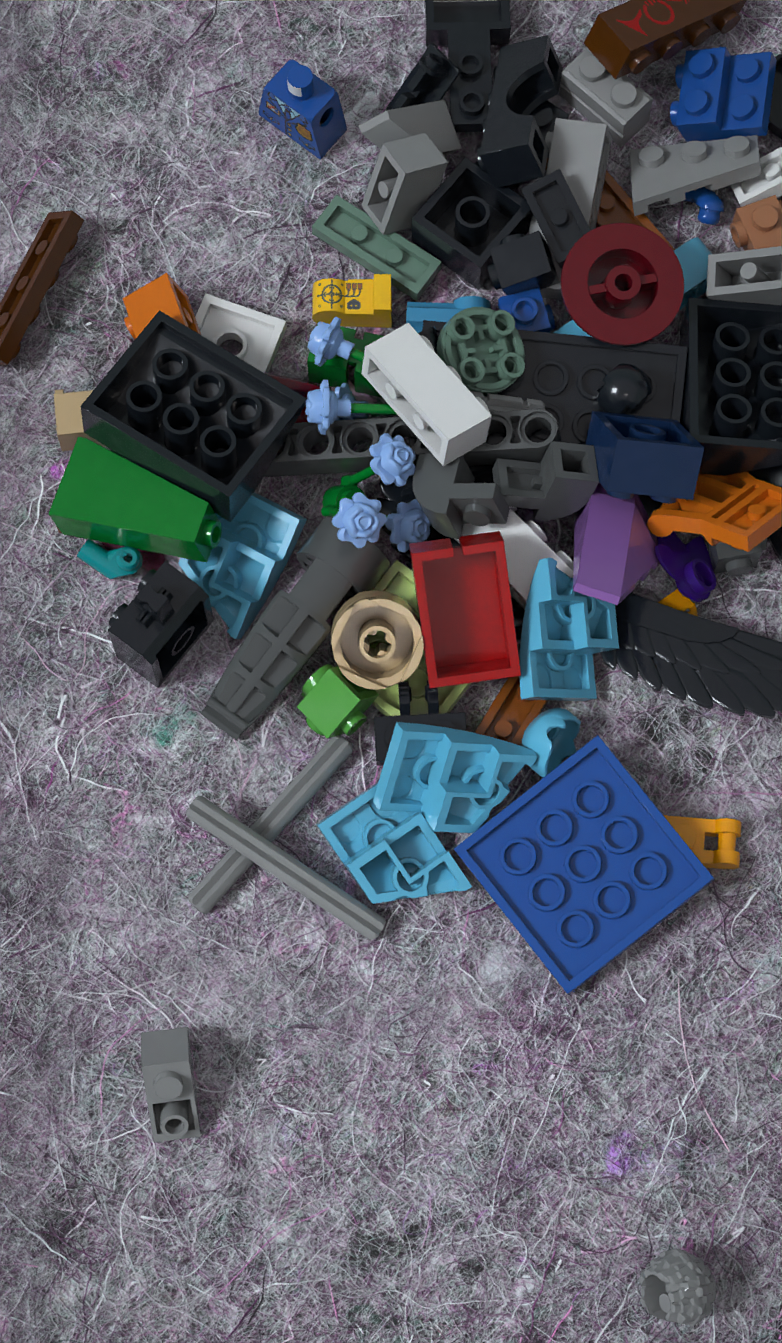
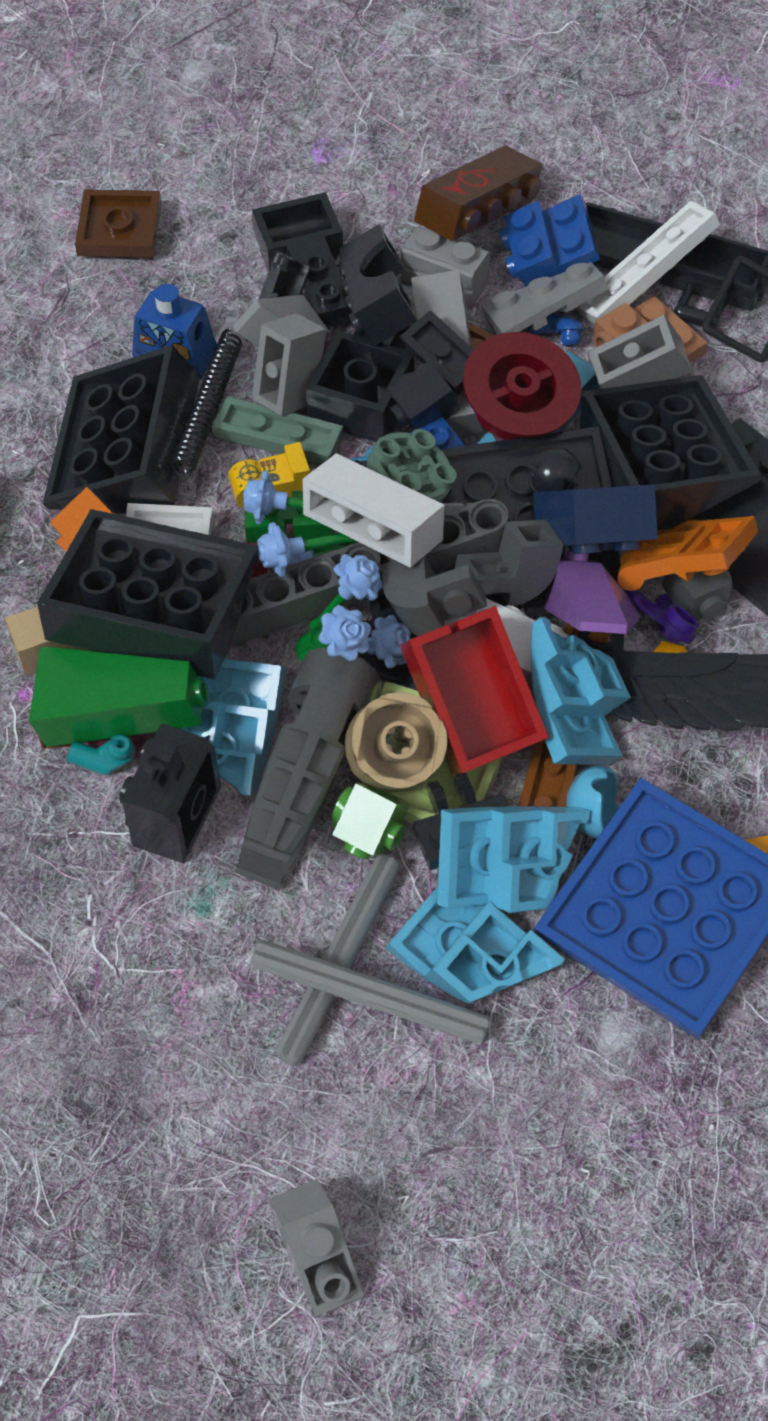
camera: 15 degrees left, 15 degrees down
none -> black slope [42,345,200,513]
none -> black piece [171,328,242,478]

